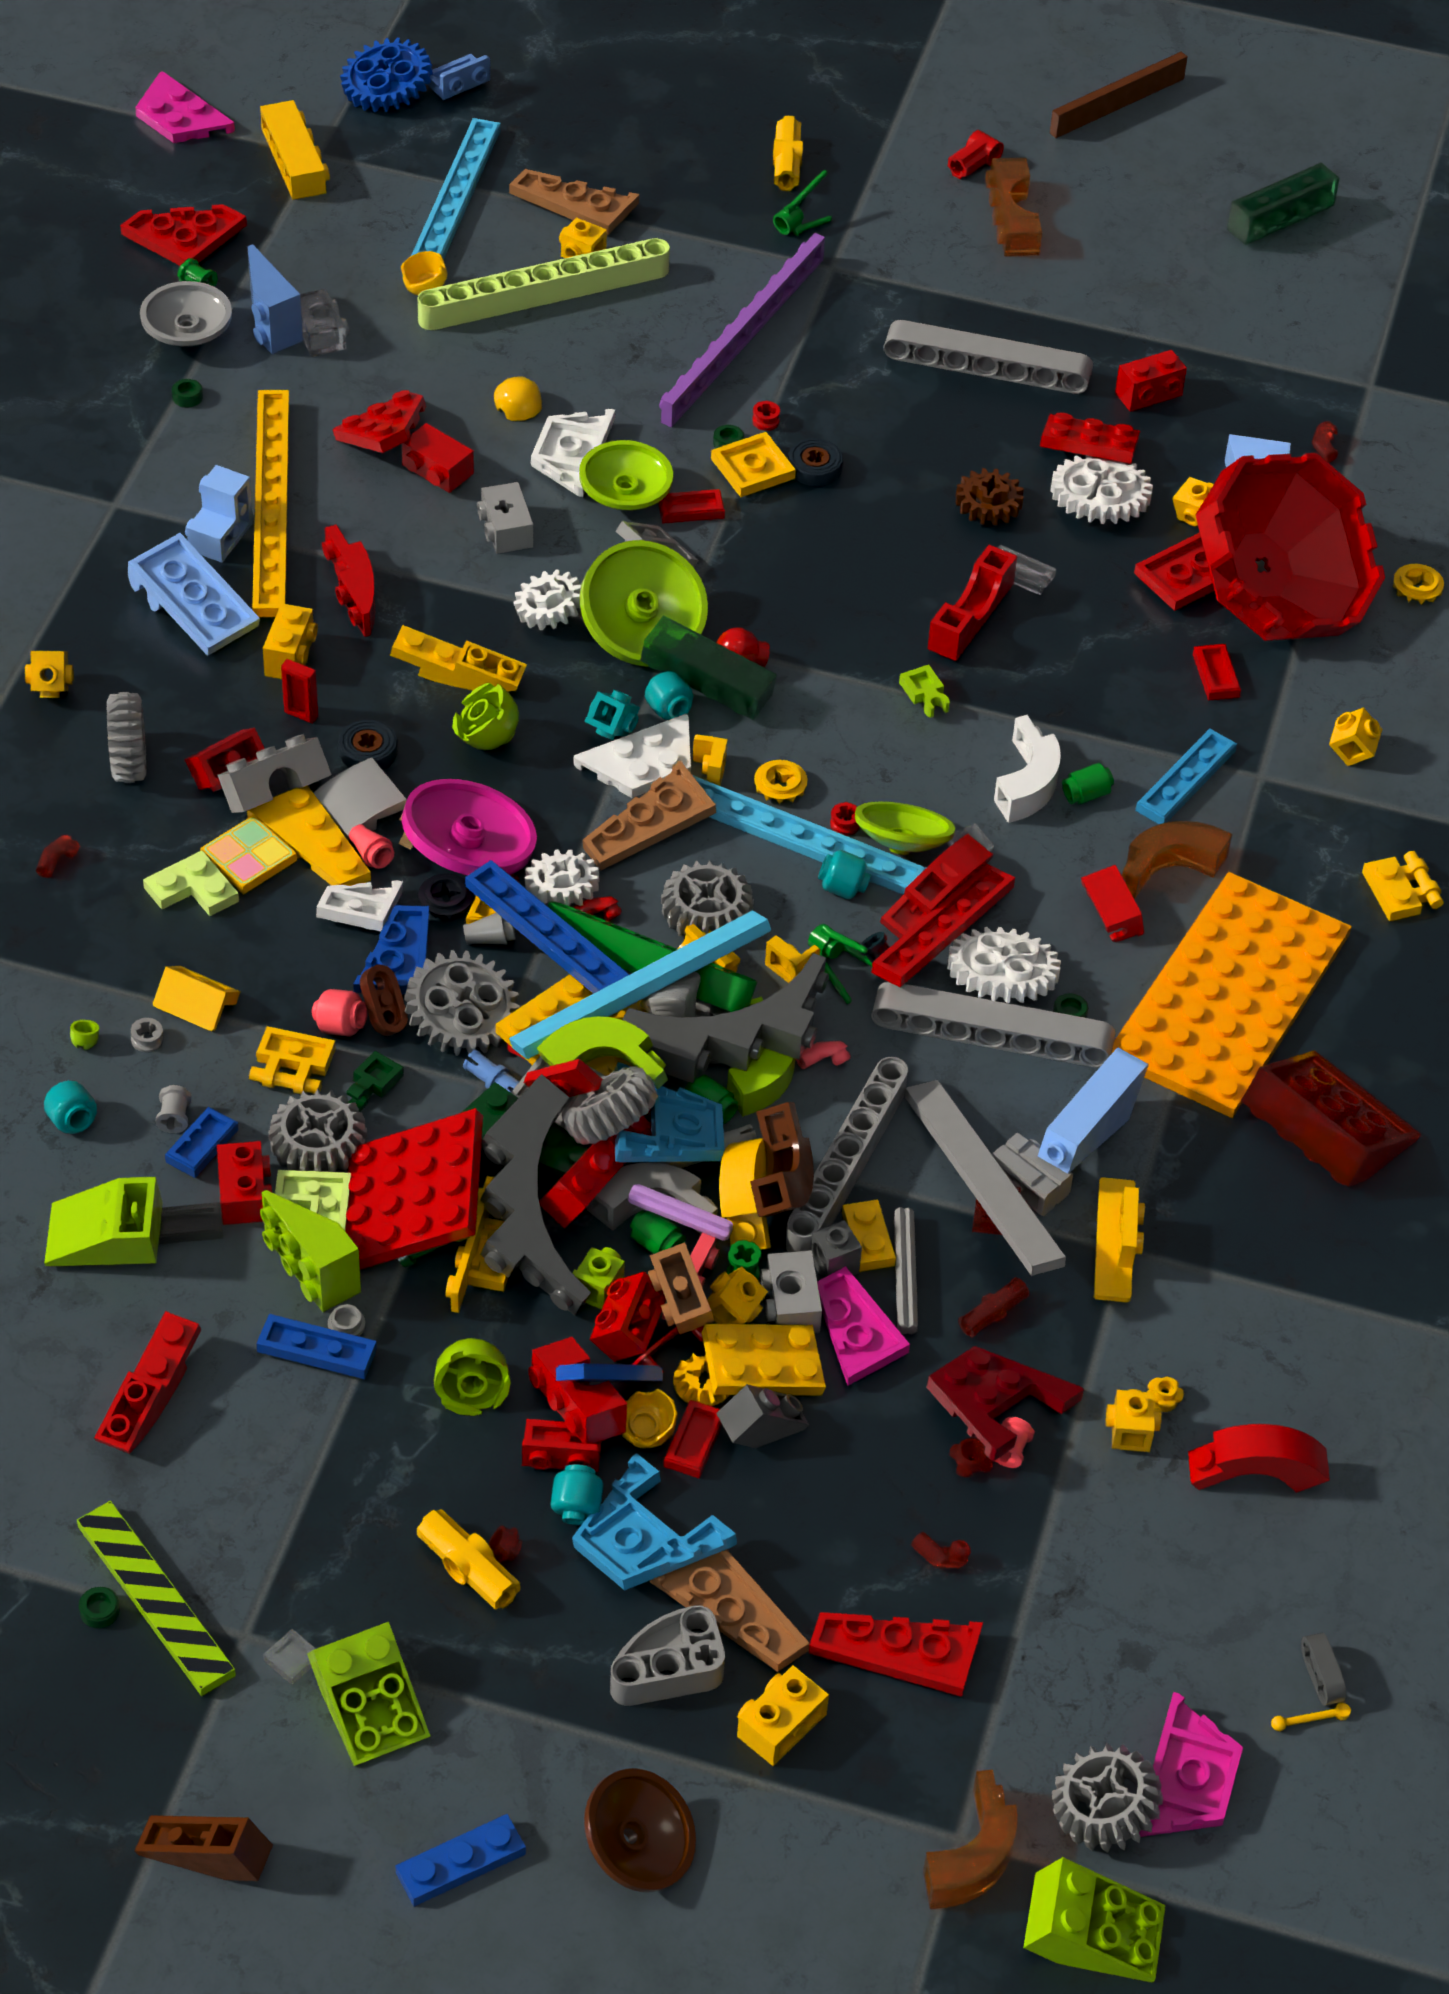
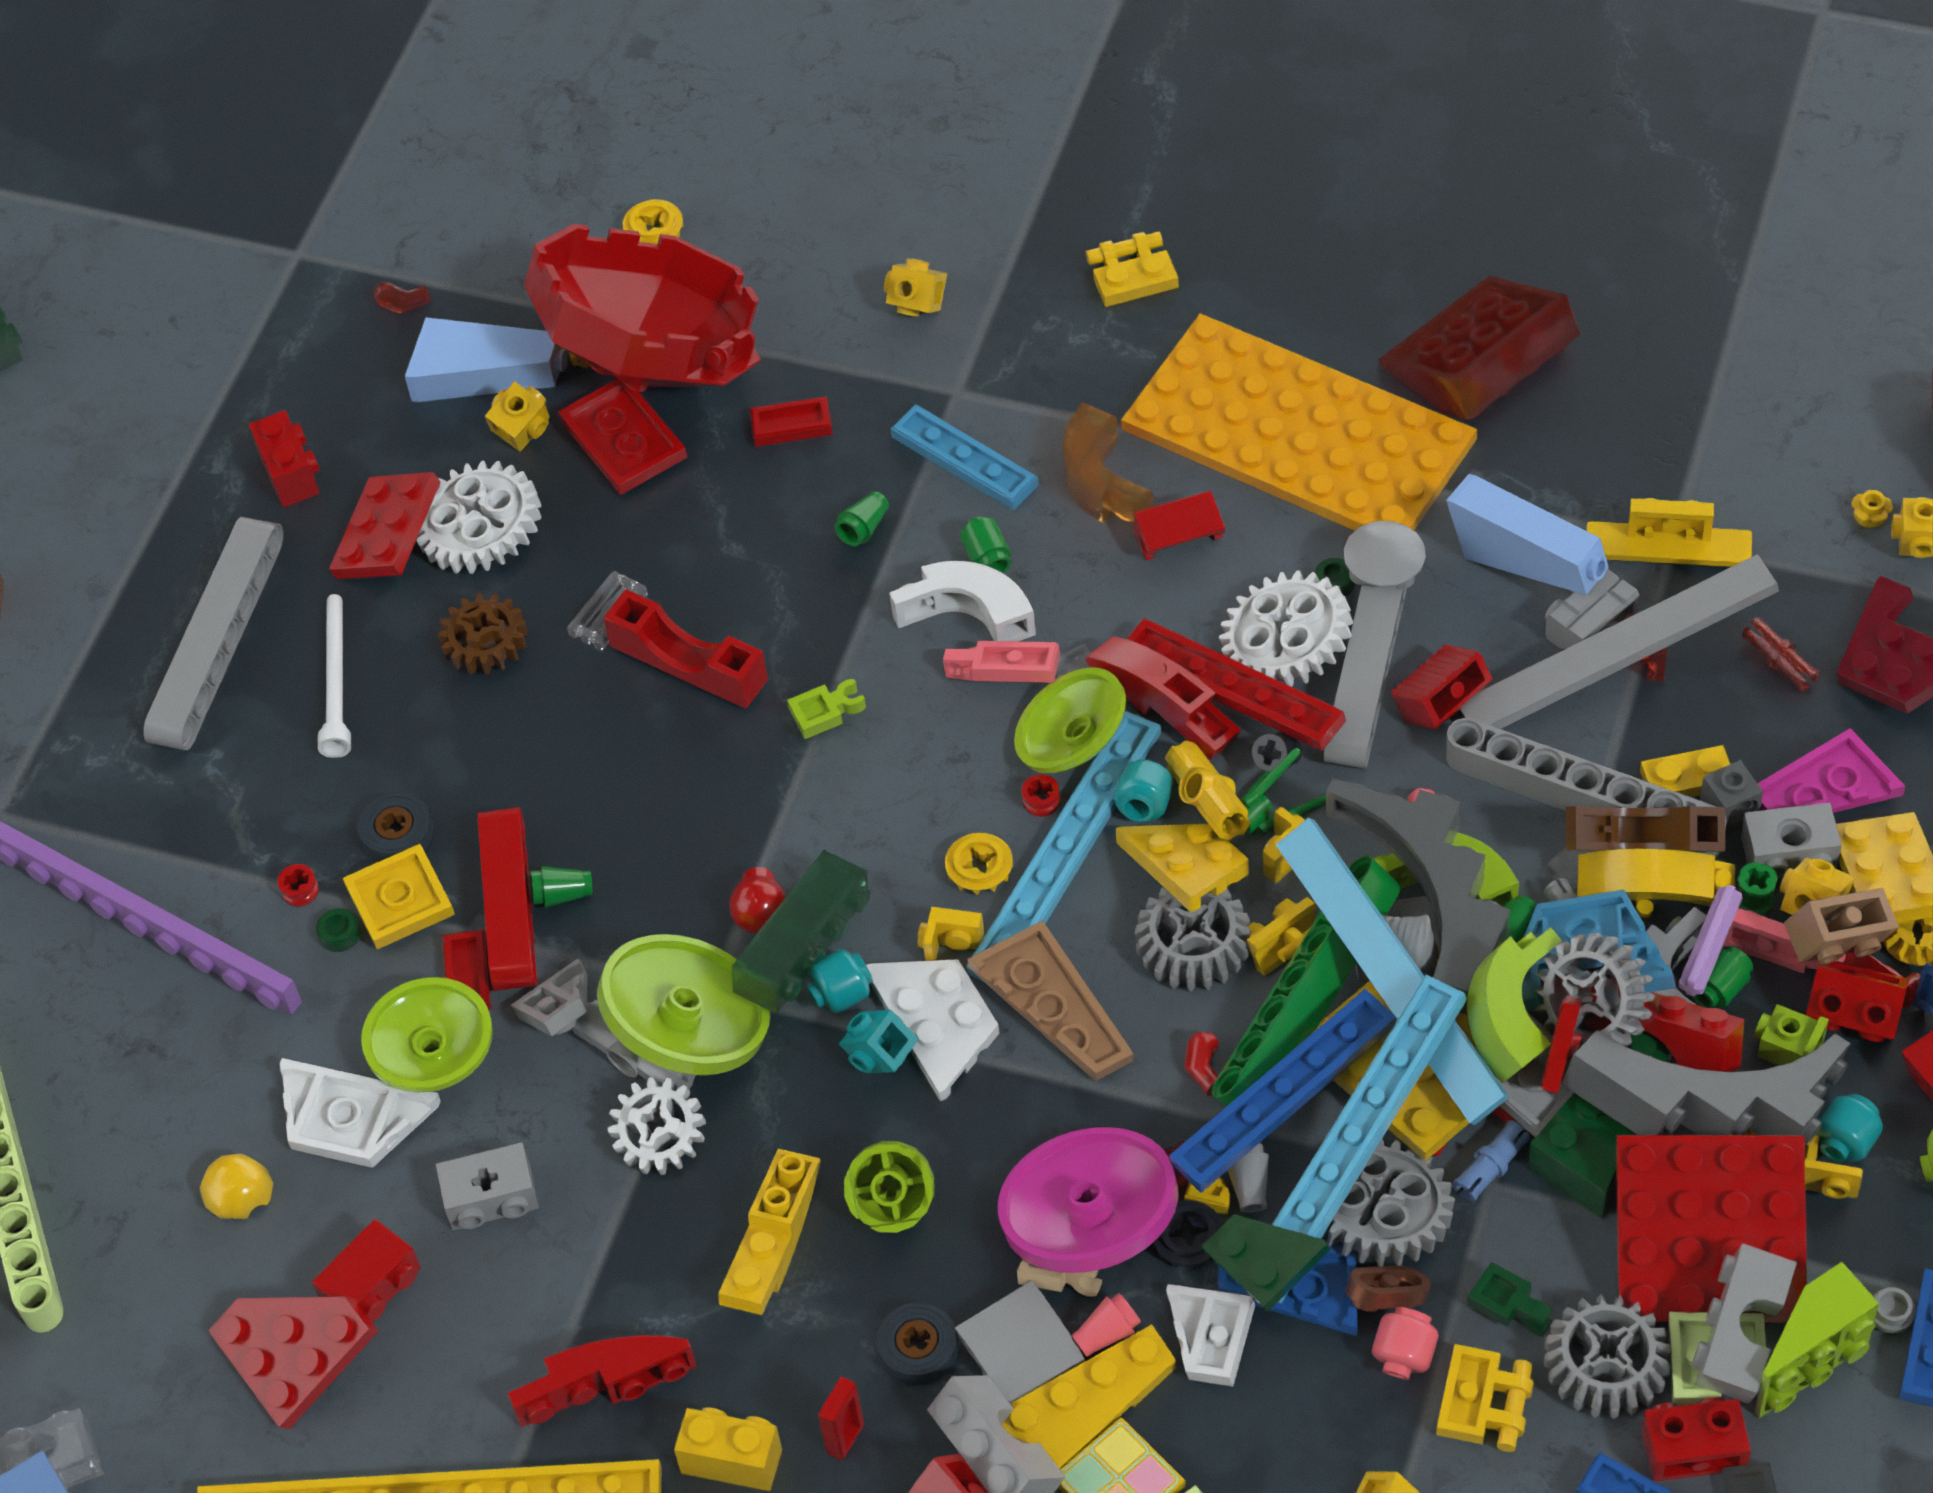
camera: 80 degrees left, 5 degrees up
white gear [525,850,599,906] -> none
light grey axle [894,1207,918,1335] -> none
none -> white piece [318,594,351,758]
none -> red beam [478,807,538,992]
none -> green cone [530,866,593,908]
none -> green cone [835,491,889,547]
none -> coral hinge [943,641,1060,683]
none -> yellow wing [1116,824,1249,912]
none -> yellow piece [1164,740,1251,840]
none -> dark green wing [1201,1214,1331,1312]
none -> medium azure tile [1272,974,1467,1304]
none -> light grey dish [1344,521,1426,589]
none -> red brick [1391,644,1493,731]
none -> light grey arch [1691,1243,1797,1404]
none -> teal head [1816,1094,1883,1163]

